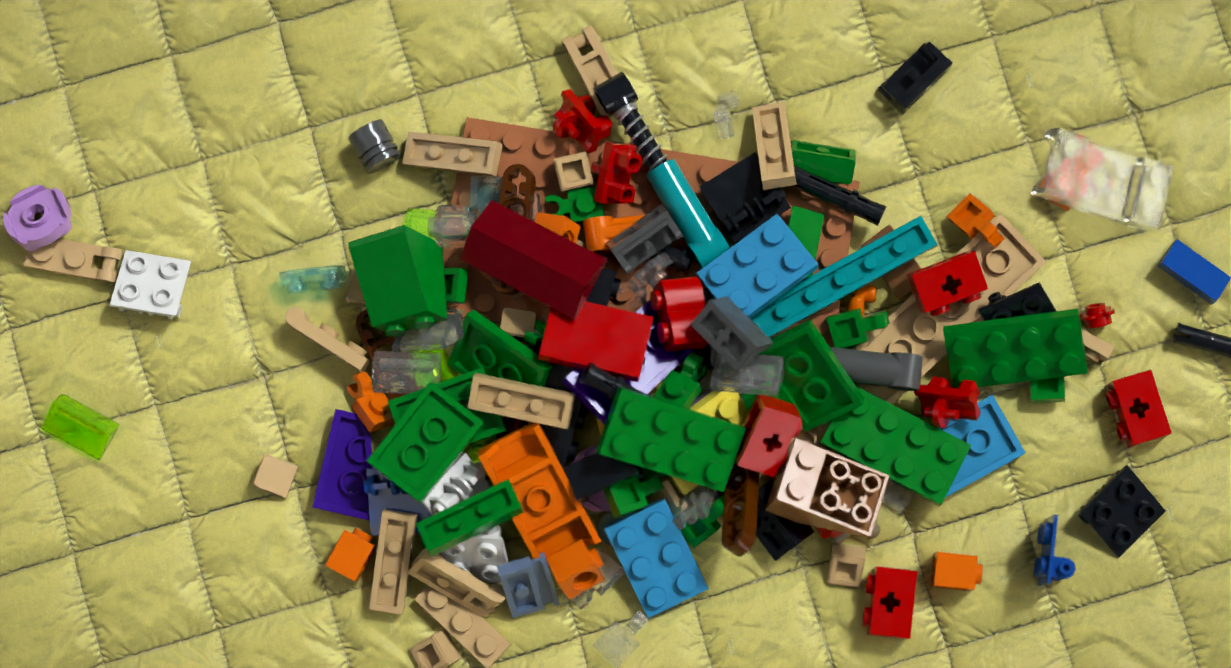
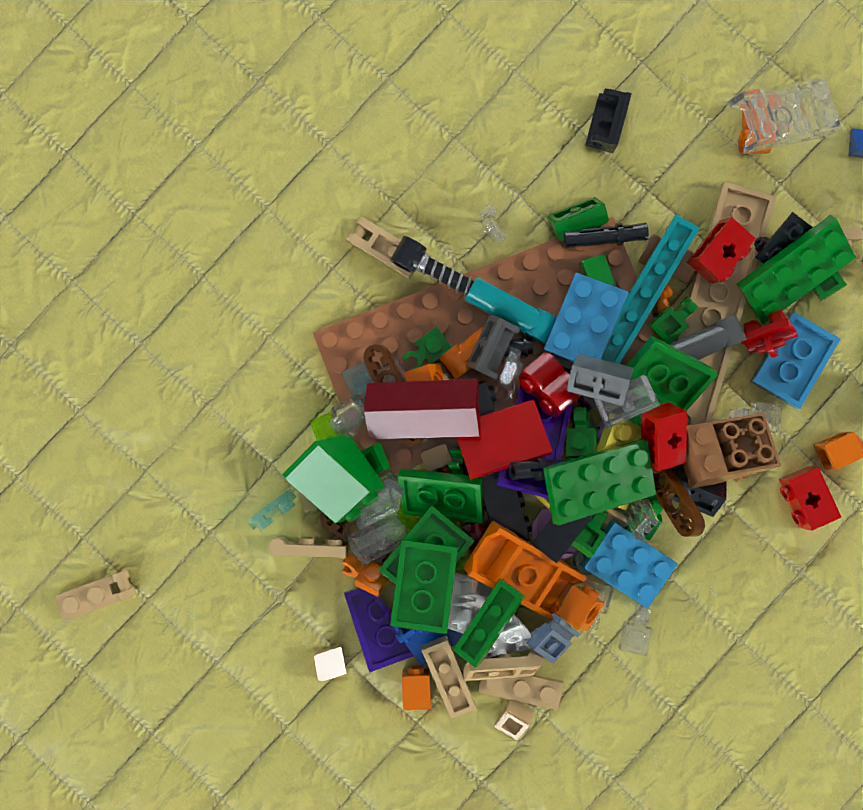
camera: 30 degrees left, 5 degrees up
lavender plate [3,185,72,251] -> none
clear neon green slope [41,394,119,461] -> none
white hinge [110,250,191,320] -> none
dark grey piece [348,119,402,174] -> none
tan plate [402,132,503,177] -> none
tan plate [468,373,575,429] -> none
red hips [553,89,613,153] -> none
tan slope [553,151,594,191] -> none
red hips [591,142,642,204] -> none
black hinge [699,152,791,243] -> none
tan plate [752,102,797,190] -> none
green plate [820,386,971,506] -> none
tan slope [827,543,865,588] -> none
orange plate [947,193,1005,248] -> none
red plate [1079,303,1115,328] -> none

